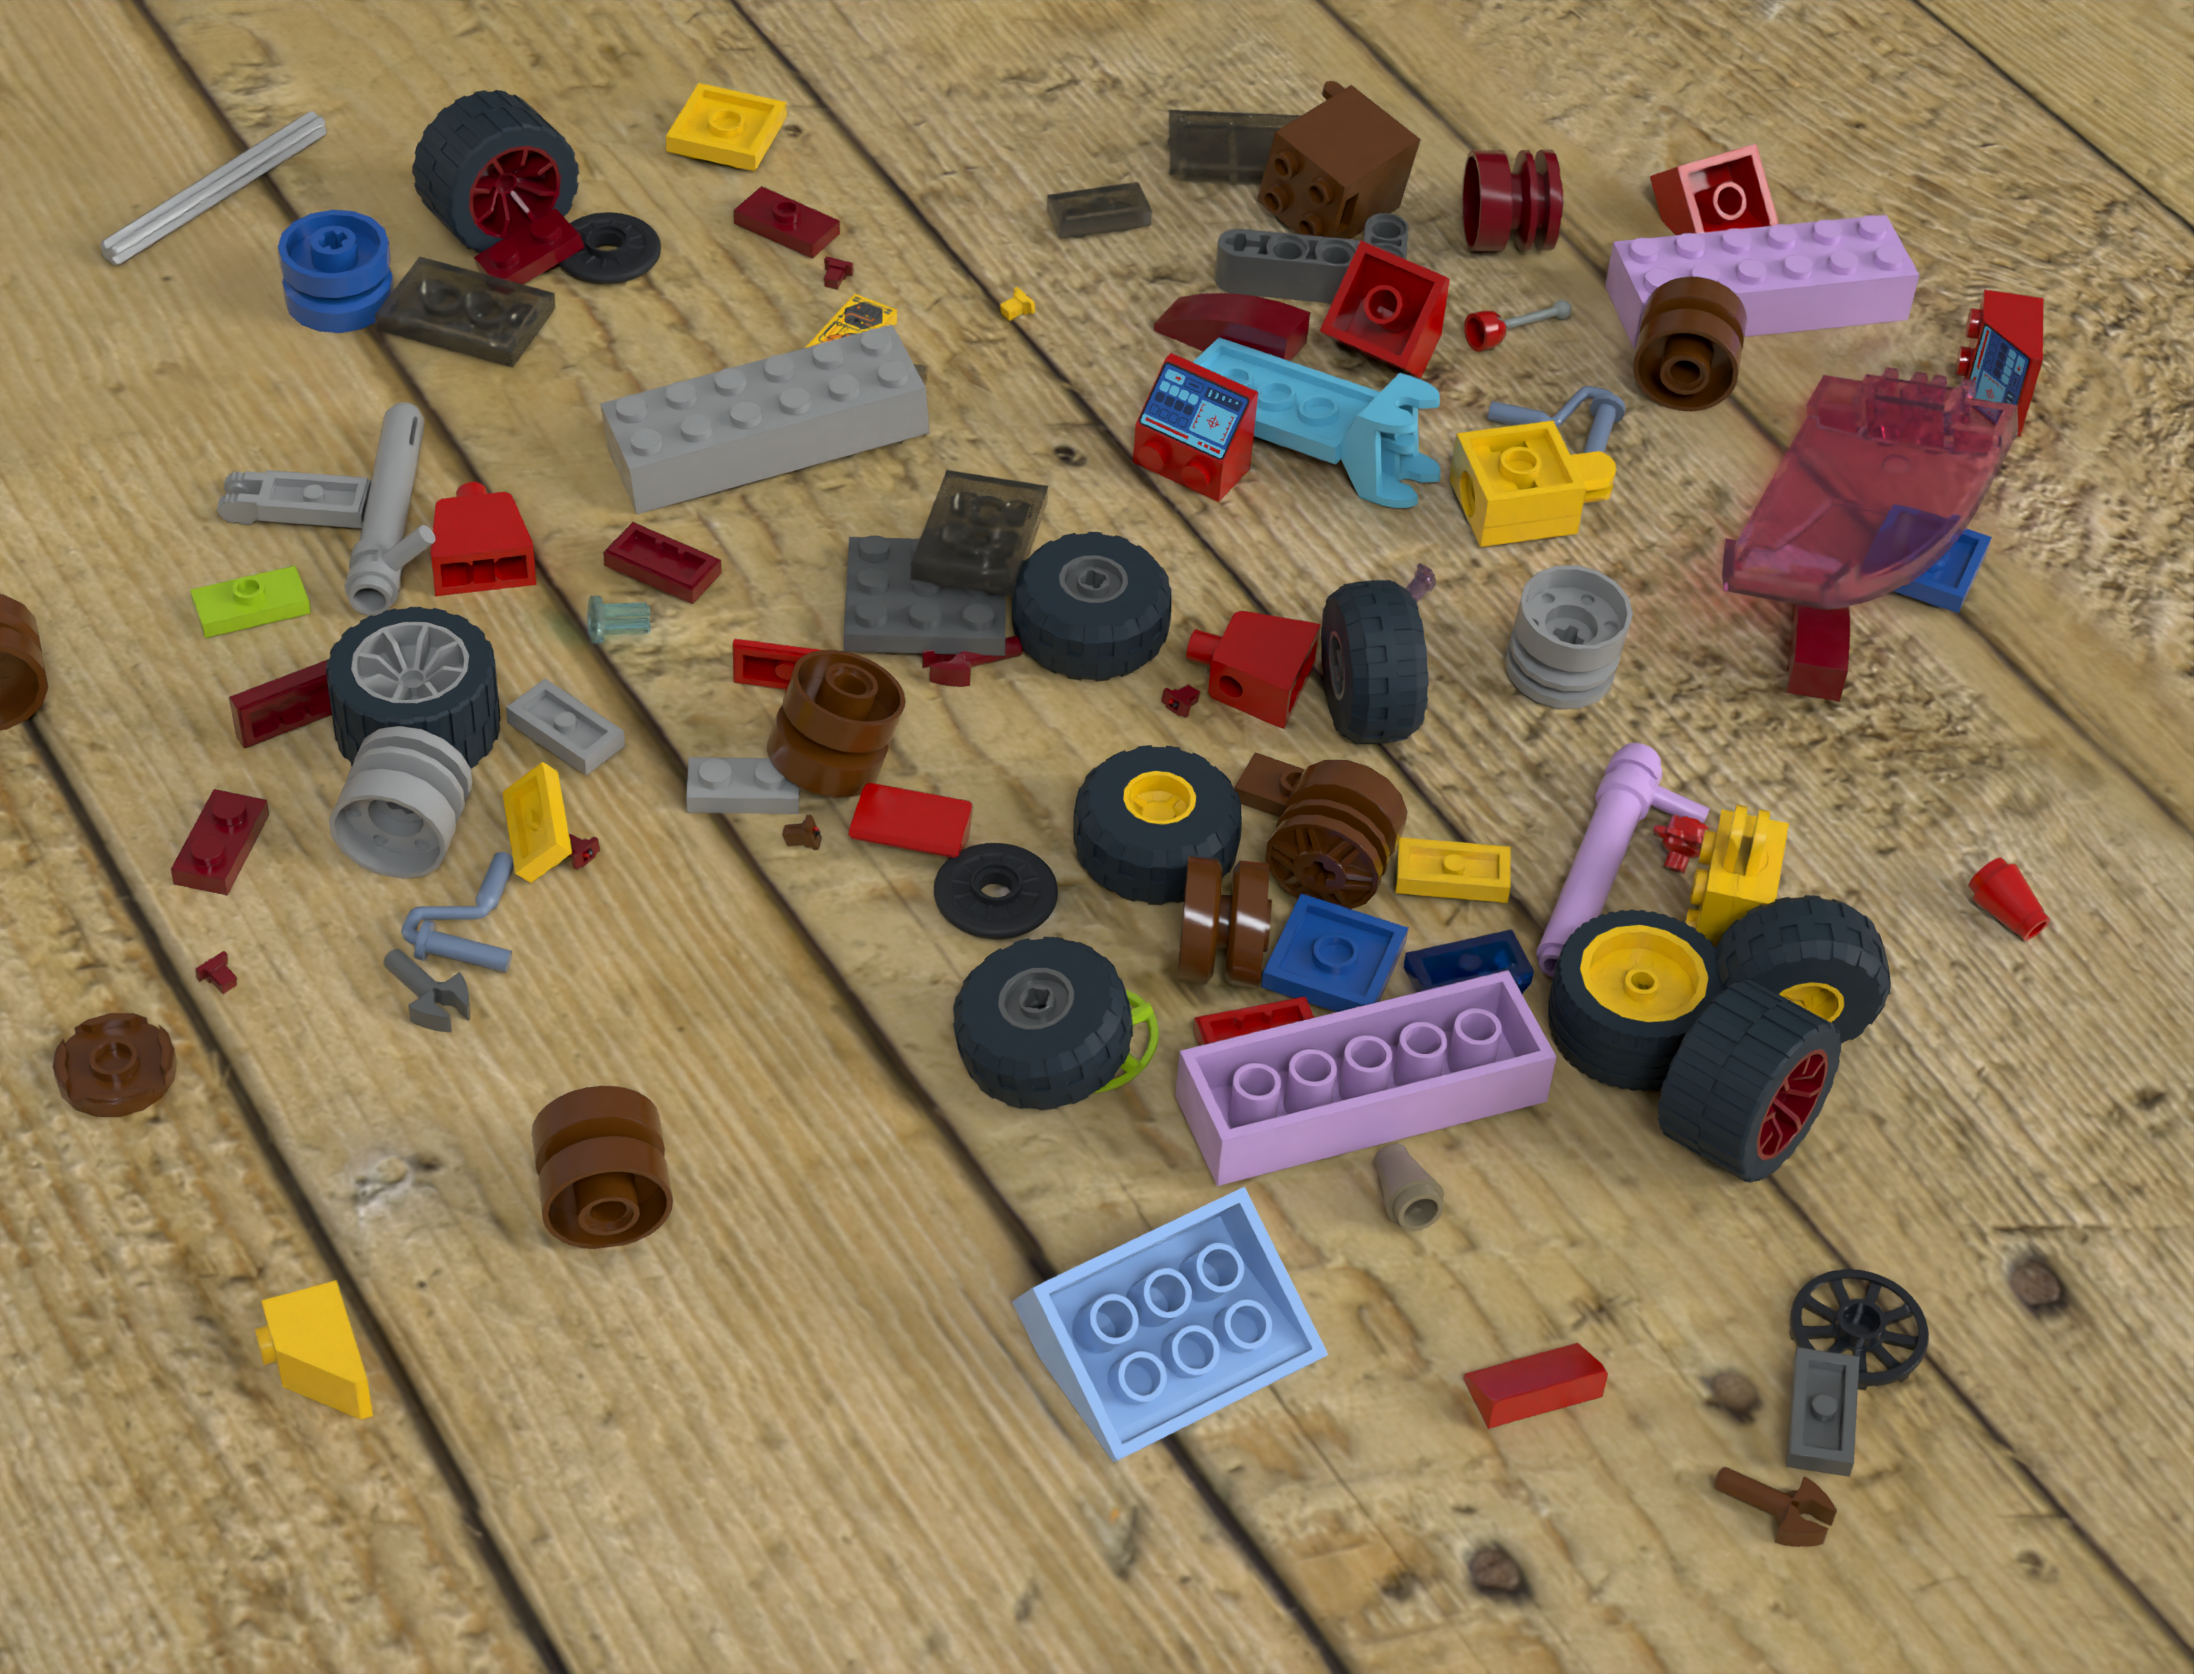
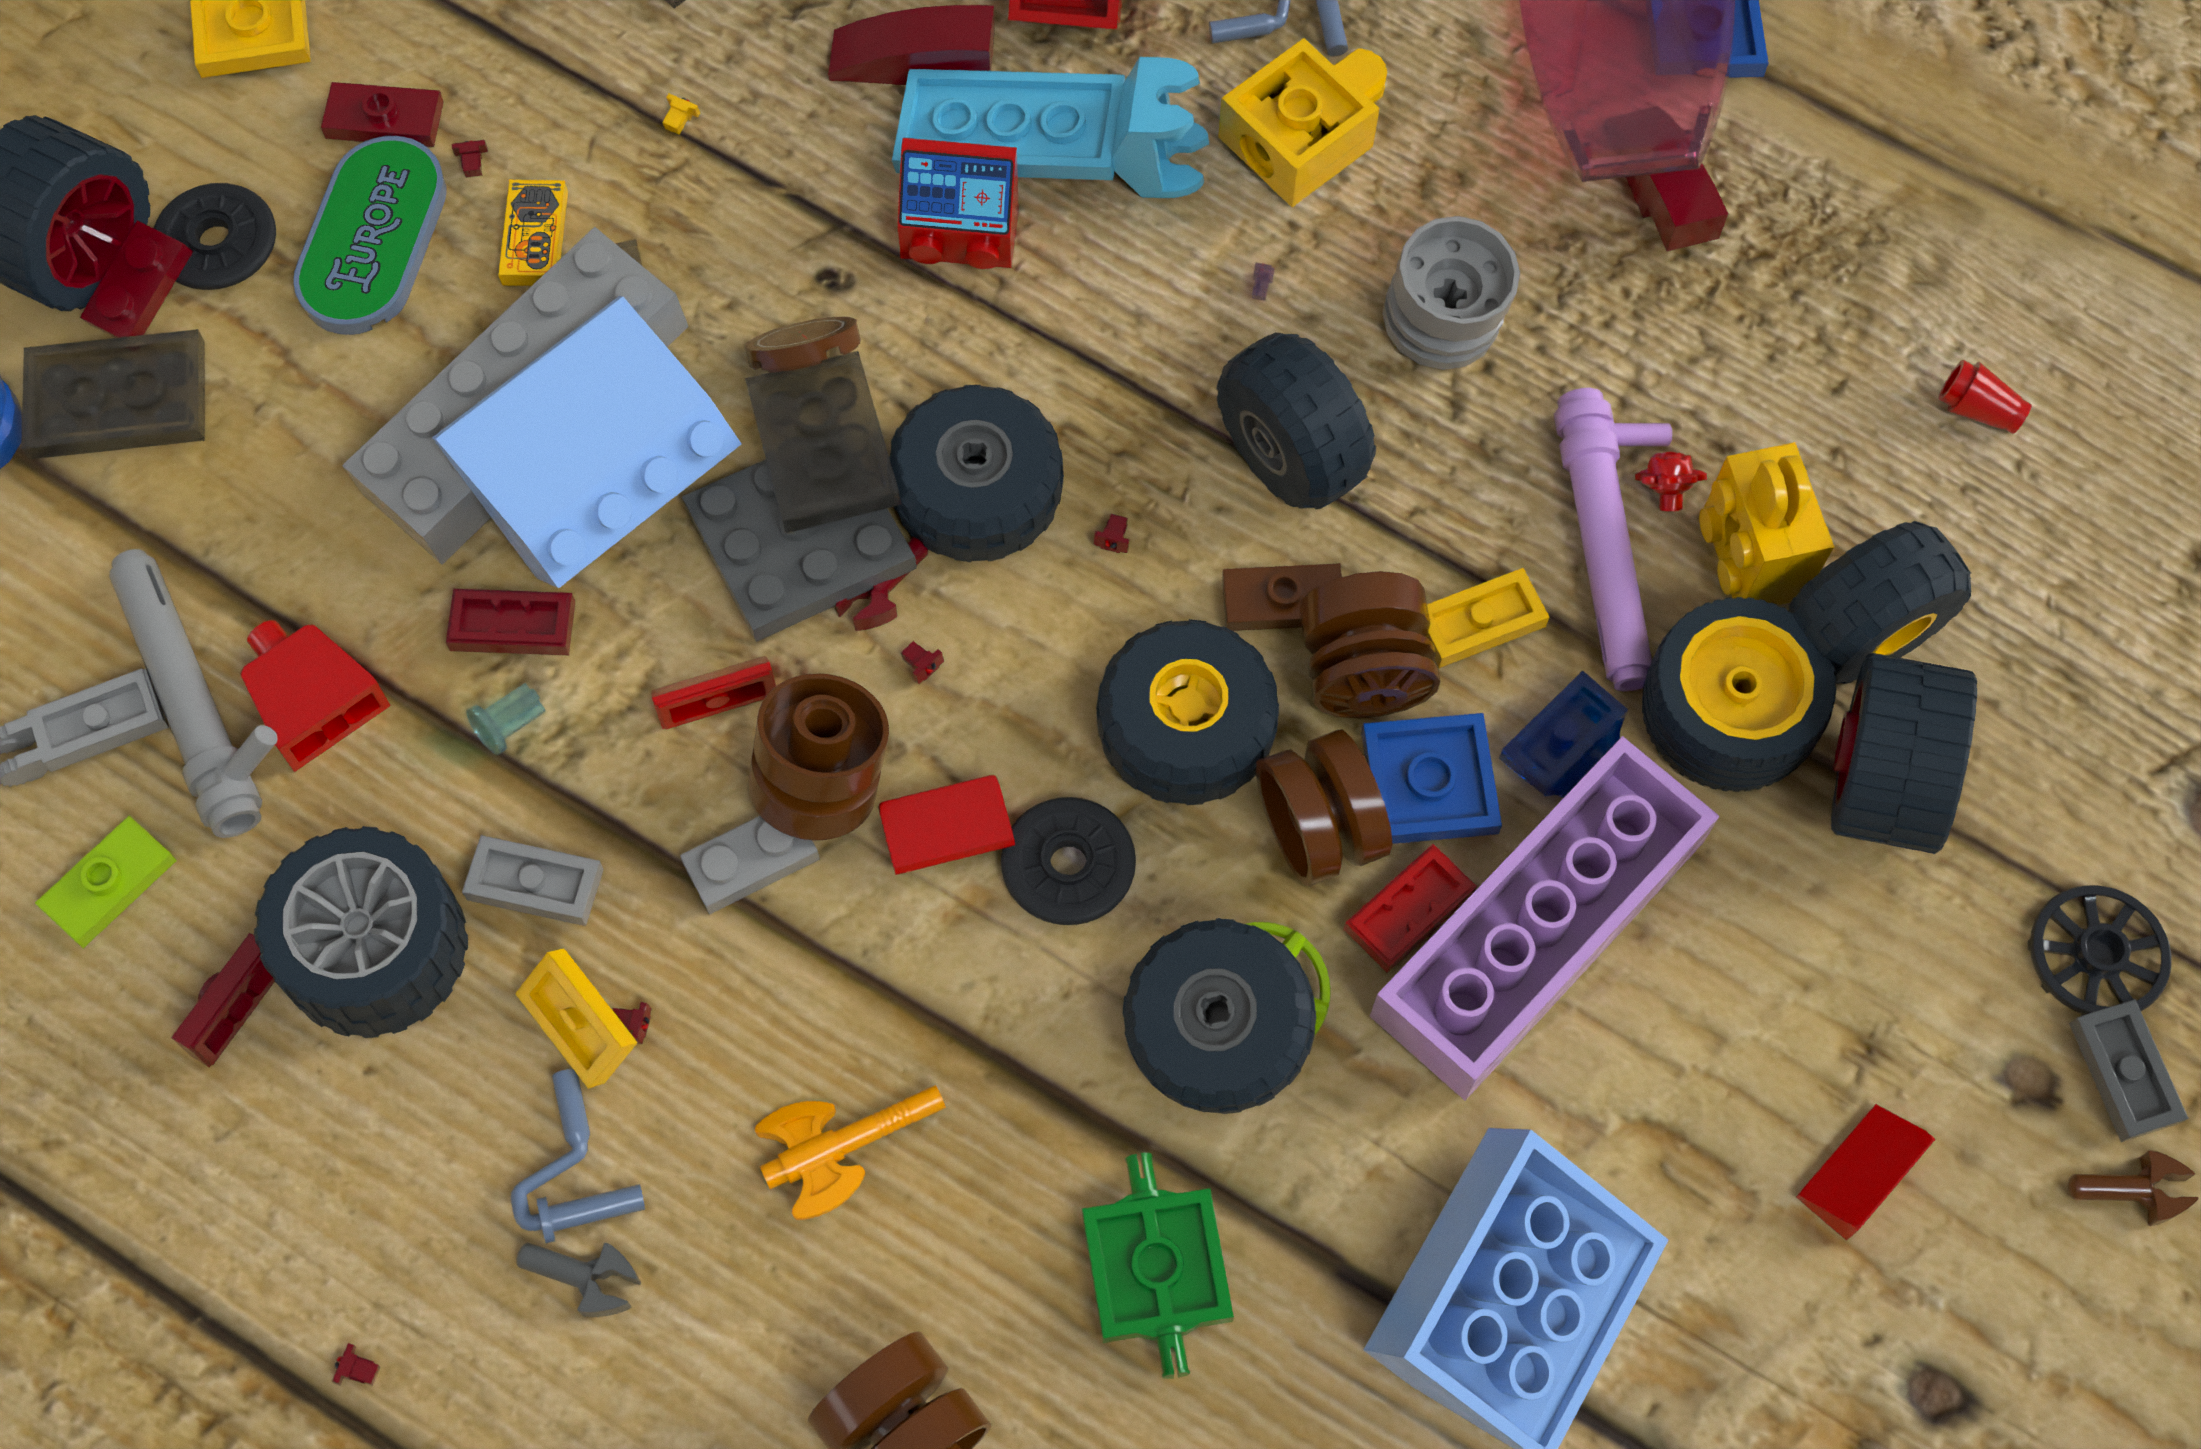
camera: 25 degrees left, 20 degrees up
dark red plate [171,789,269,896] -> none
light grey wheel [329,726,473,879] -> none
reddish brown piece [782,814,822,850] -> none
red torso [1186,611,1321,729] -> none
dark tan cone [1374,1144,1444,1231] -> none
none -> green tile [293,136,447,335]
none -> light blue slope [432,296,742,588]
none -> reddish brown tile [745,317,861,372]
none -> light orange piece [755,1085,946,1220]
none -> dark red piece [901,641,944,684]
none -> green plate [1082,1152,1234,1379]

